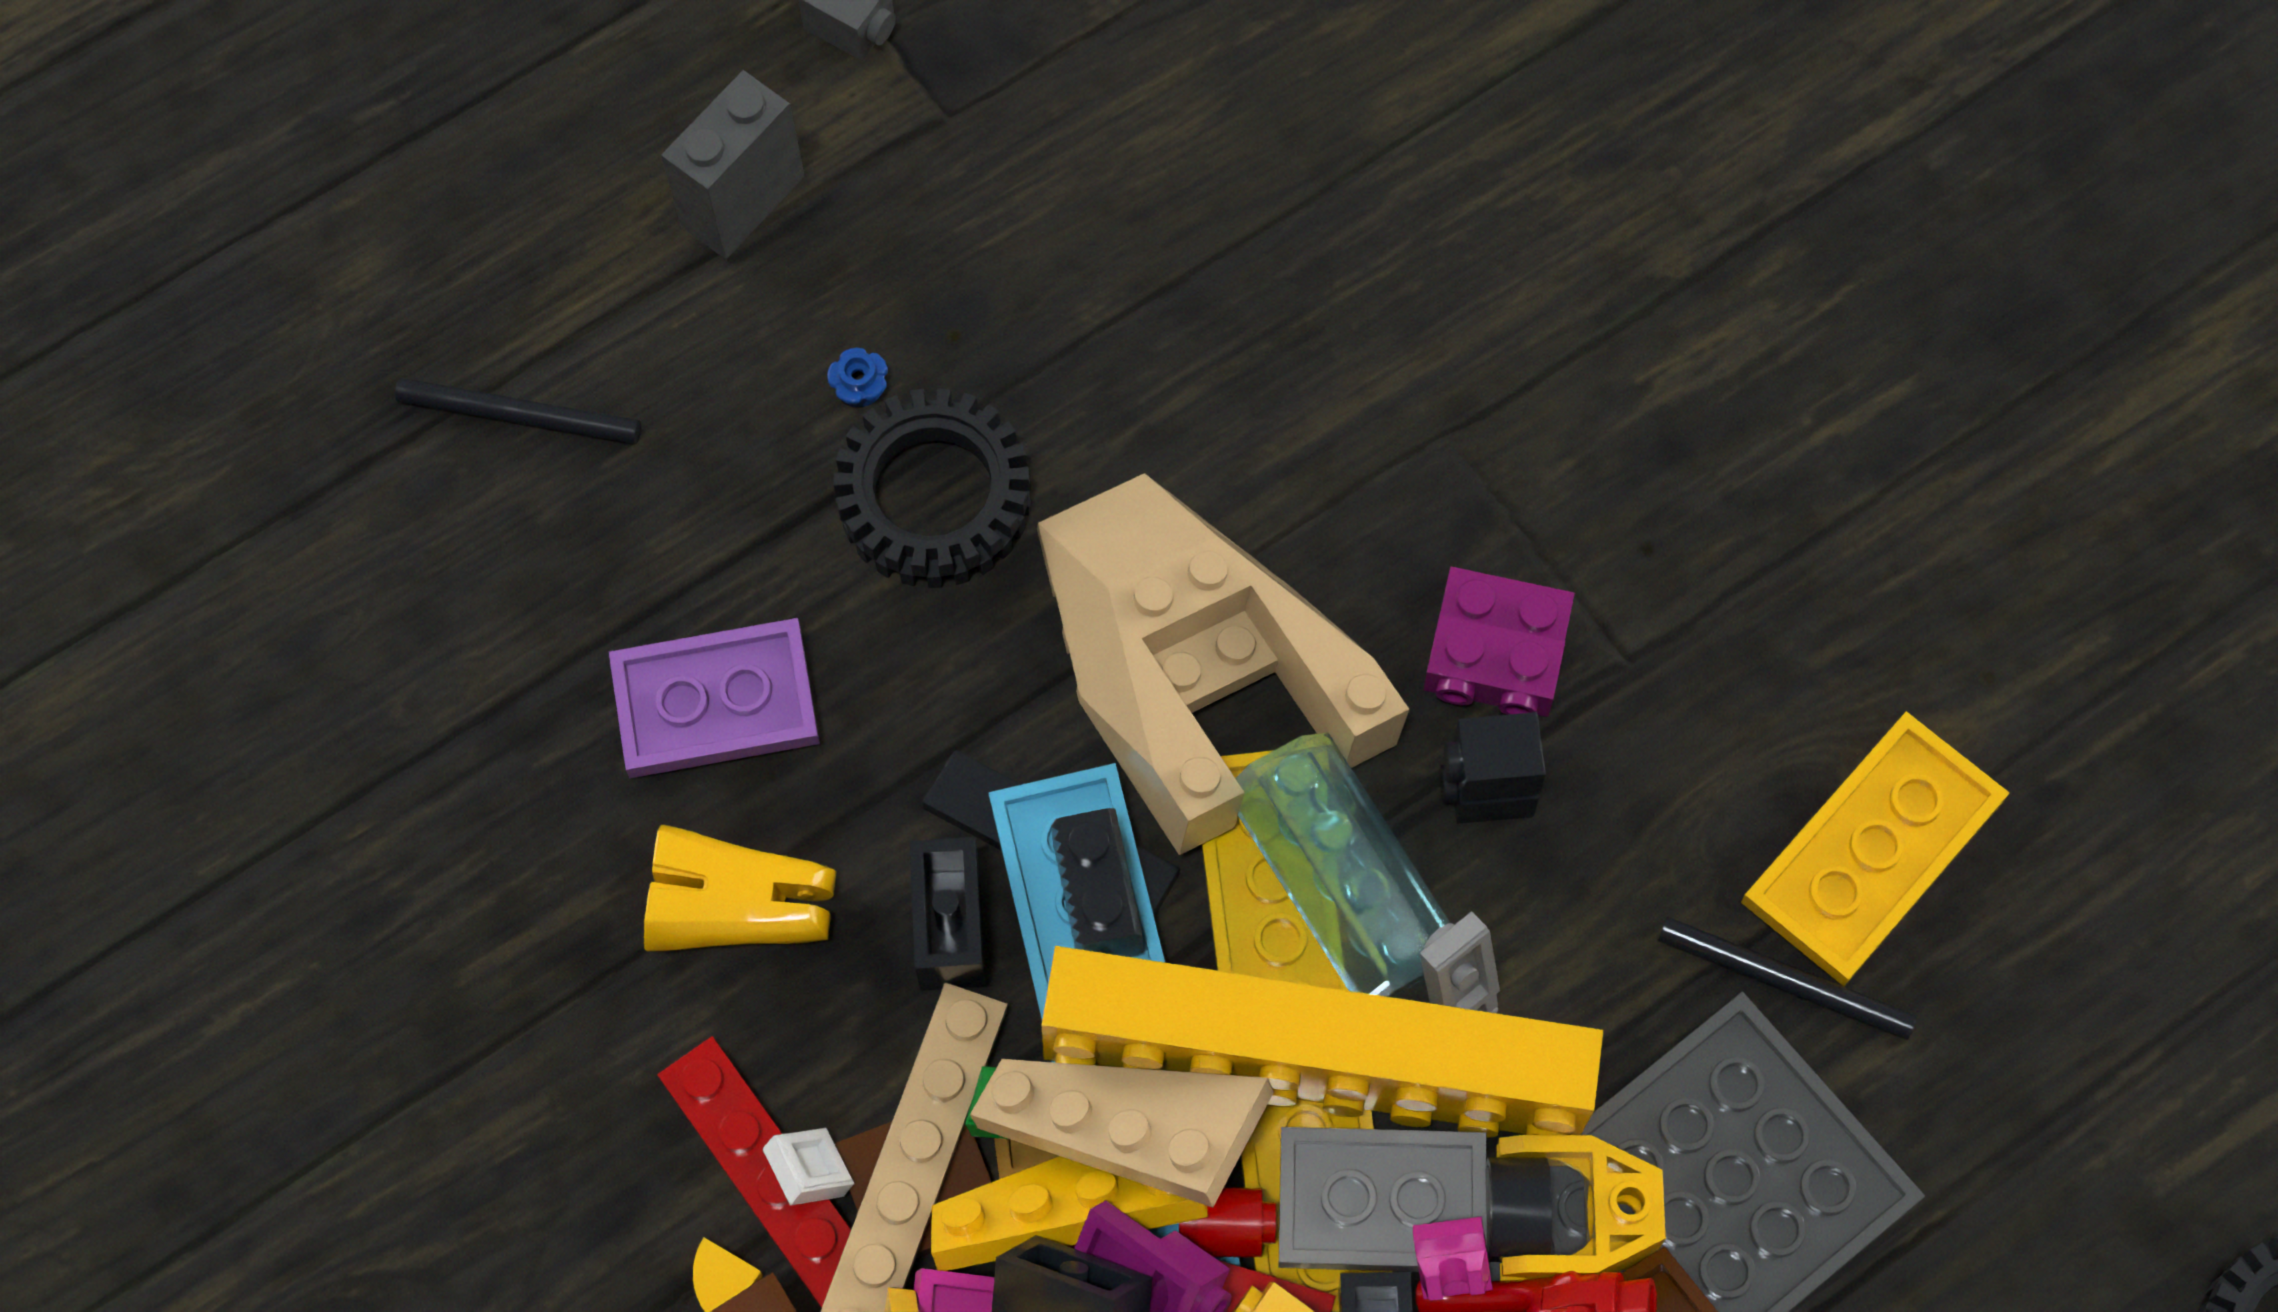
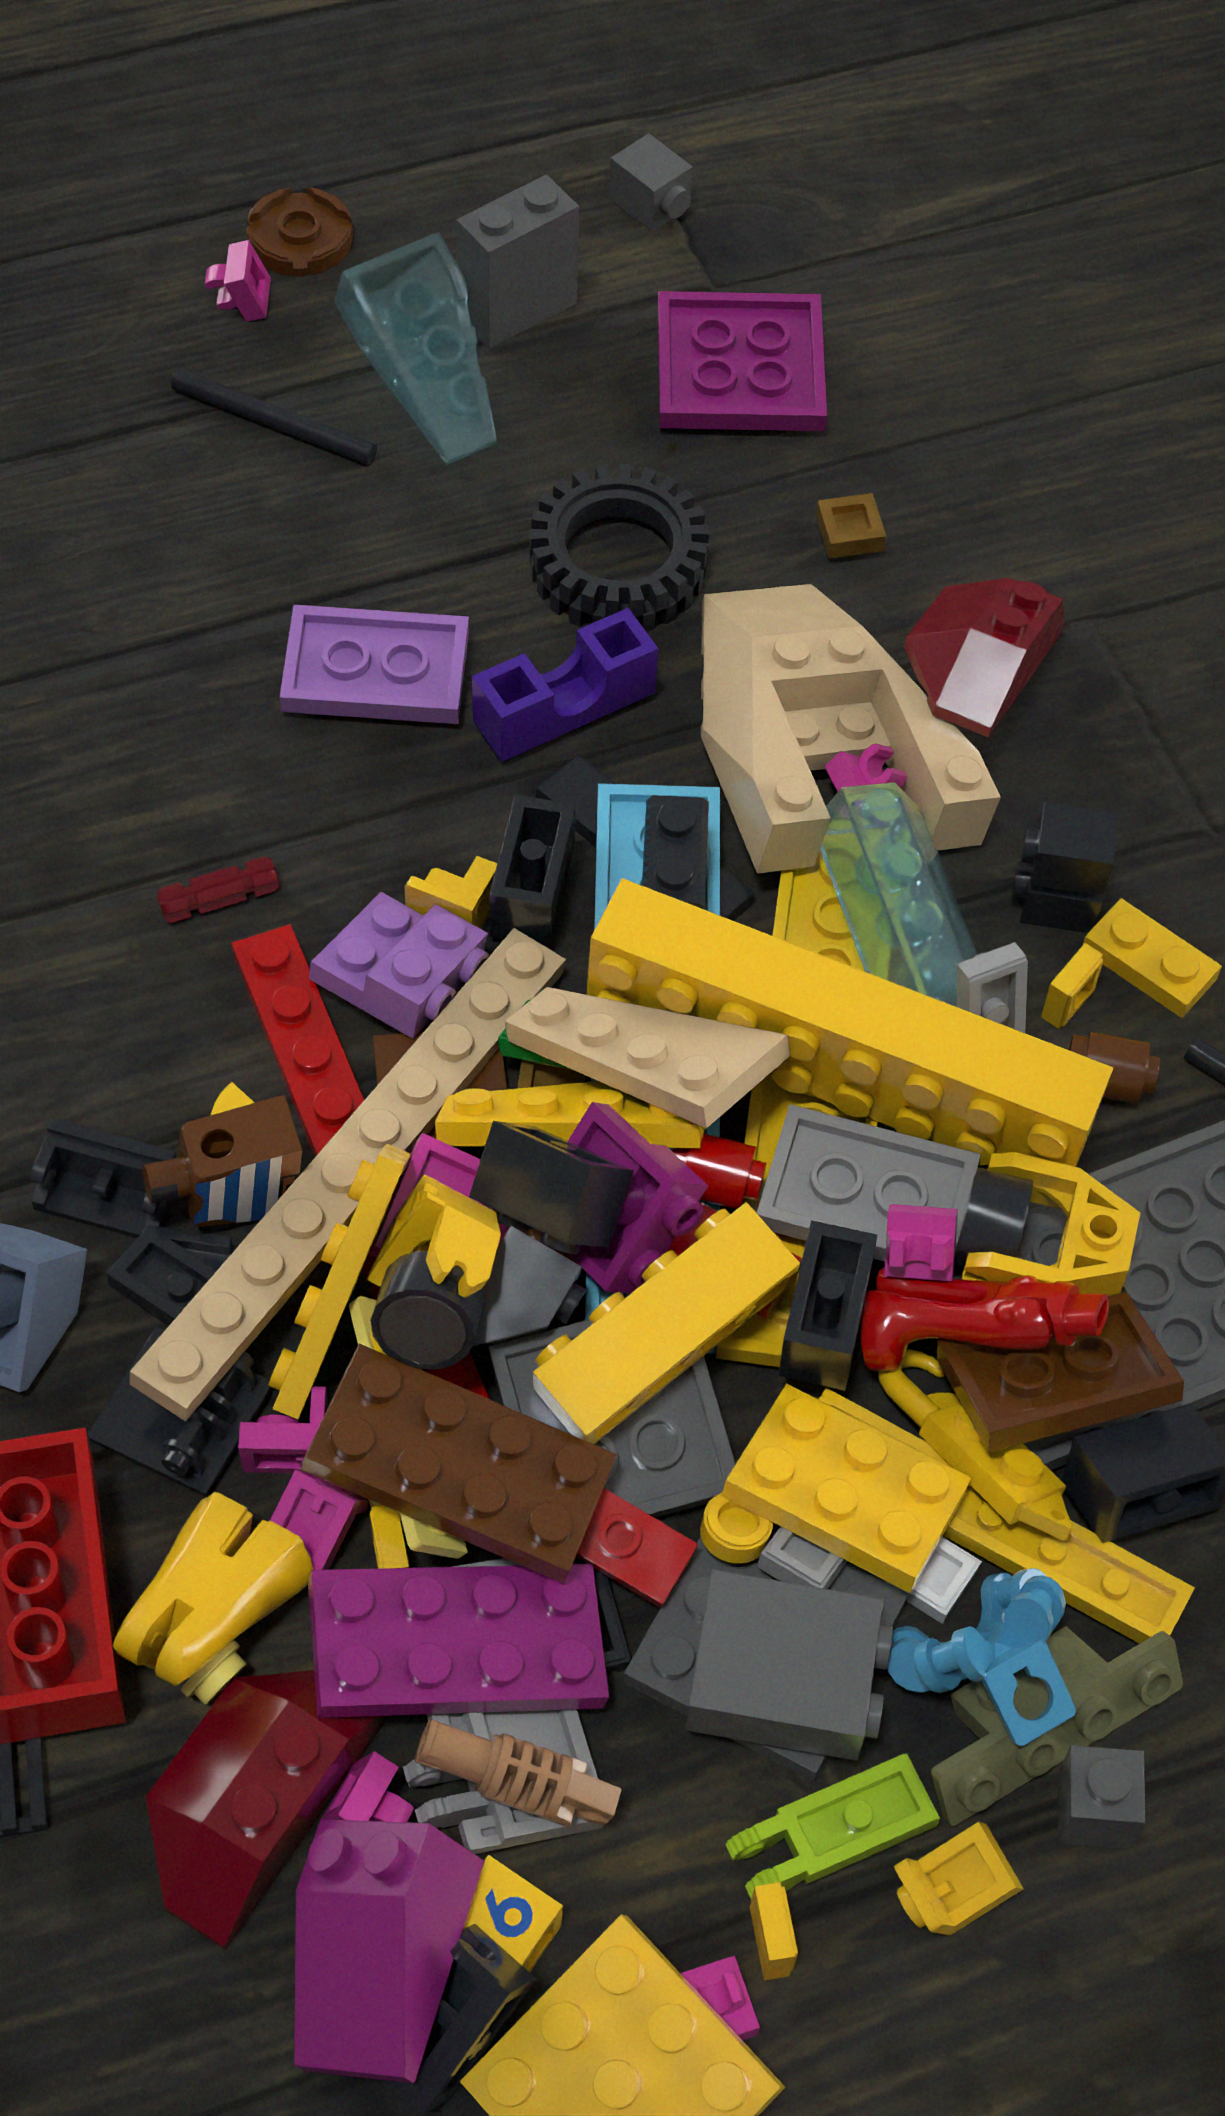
camera: 10 degrees right, 10 degrees down
yellow piece [644,825,836,952] -> none
white tile [763,1128,854,1206] -> none
blue plate [827,348,888,407] -> none
magenta plate [1424,566,1575,717] -> none
none -> dark red axle [157,856,279,923]
none -> dark pink tile [205,240,271,322]
none -> reddish brown tile [246,187,353,277]
none -> medium lavender plate [309,892,489,1039]
none -> clear light blue wedge [334,232,497,465]
none -> yellow panel [405,856,497,930]
none -> dark purple arch [472,608,659,762]
none -> magenta plate [657,291,827,431]
none -> pearl gold plate [816,493,886,559]
none -> dark pink tile [824,743,907,818]
none -> dark red wedge [904,578,1065,737]
none -> yellow tile [1041,943,1104,1029]
none -> reddish brown brick [1068,1031,1160,1105]
none -> yellow plate [1083,898,1222,1018]

